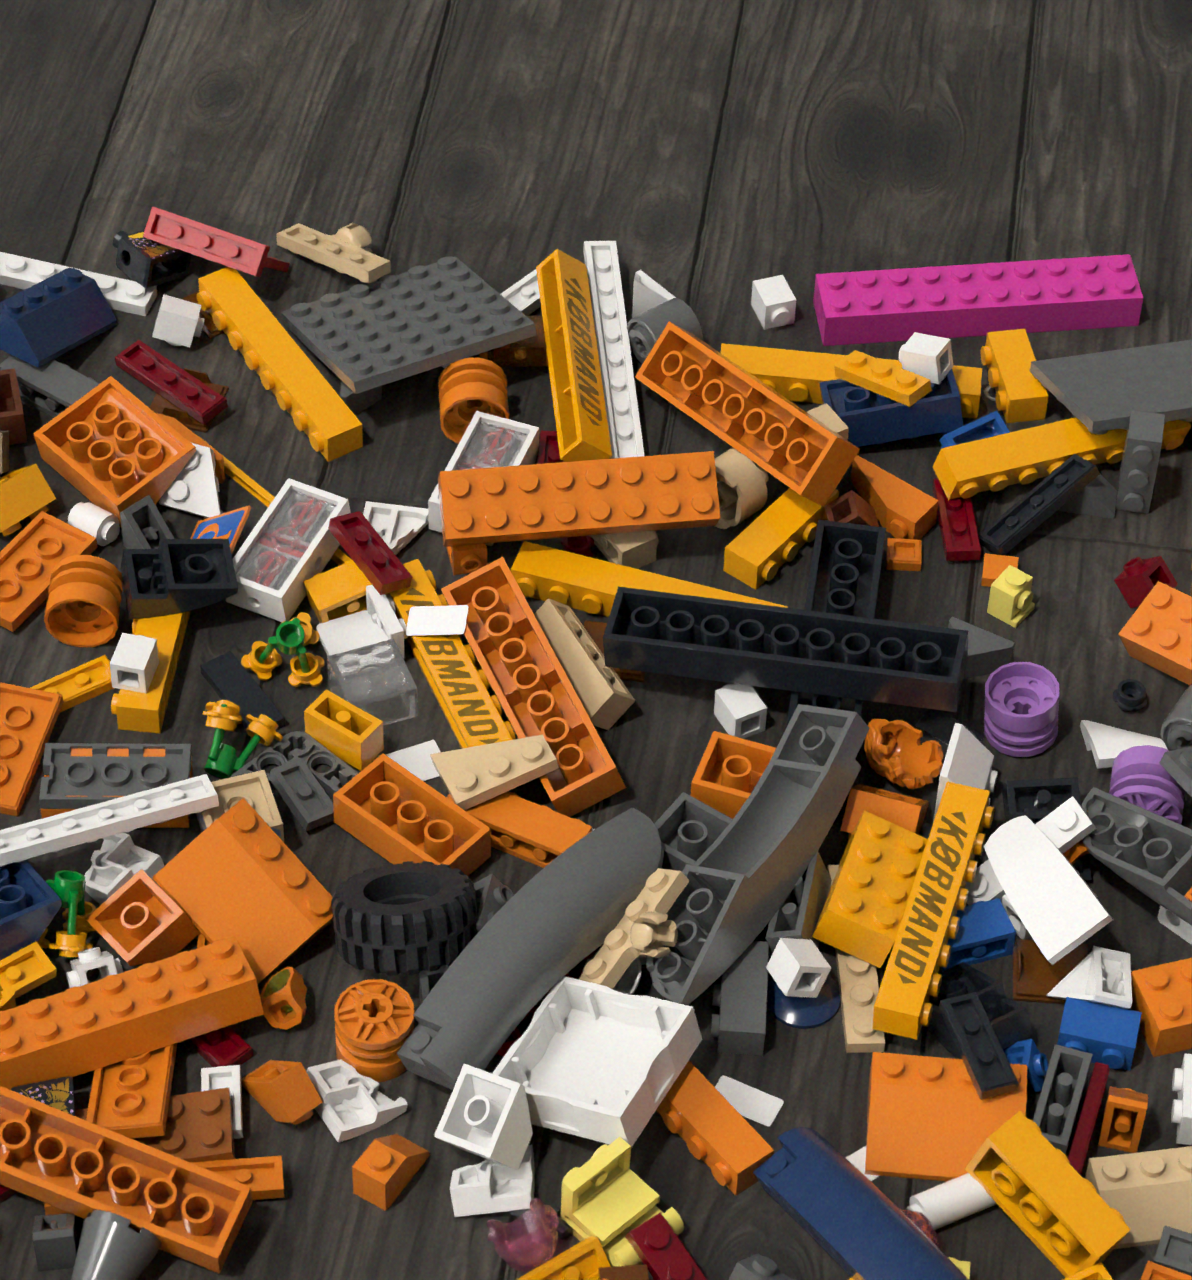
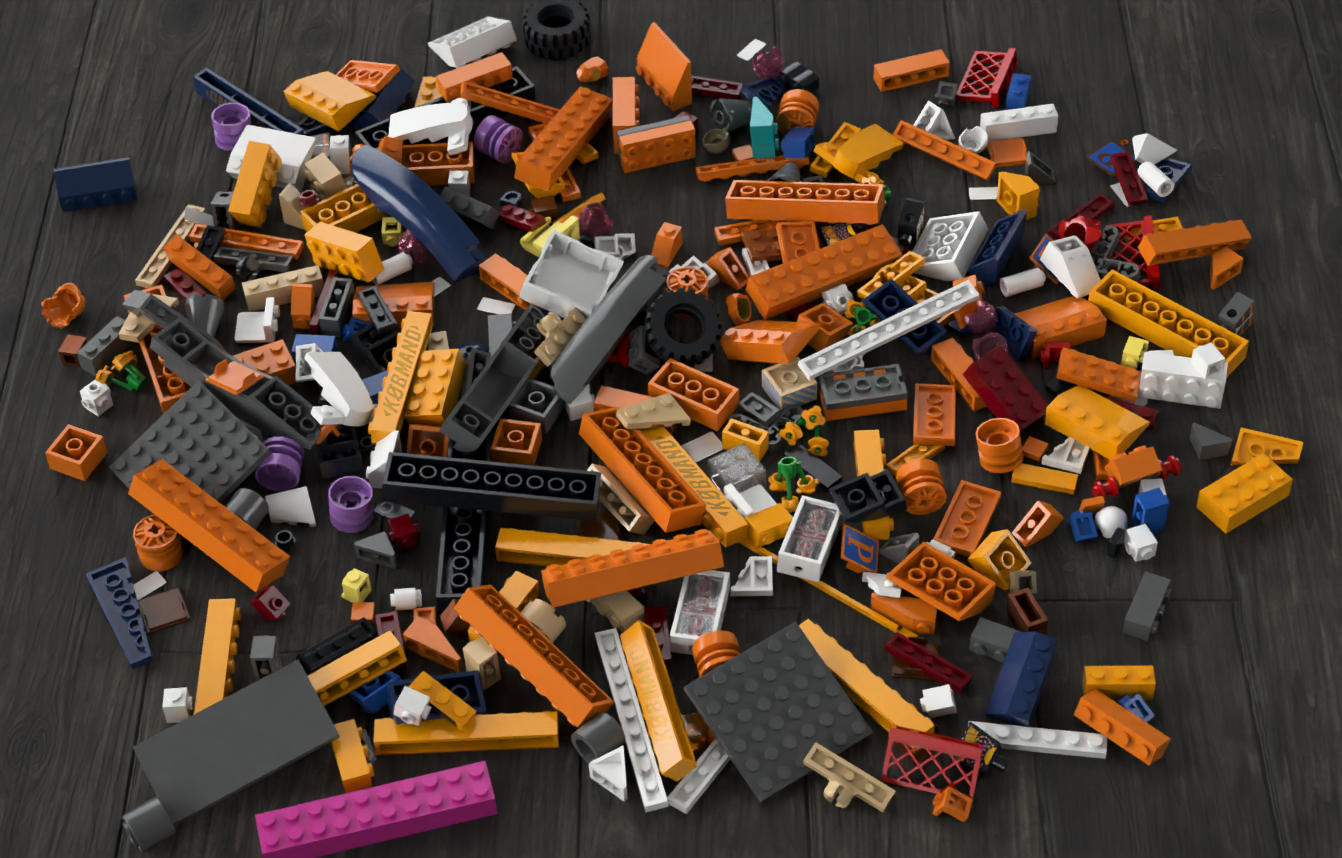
camera: 175 degrees right, 0 degrees up
white brick [110,633,159,694] -> none
dark red plate [328,511,412,595] -> none
white sticker [406,605,469,636] -> none
white slope [434,1064,533,1171] -> none
white brick [751,275,796,330] -> none
white brick [766,938,831,998] -> none
none -> white brick [390,588,422,611]
none -> orange bracket [933,787,973,822]

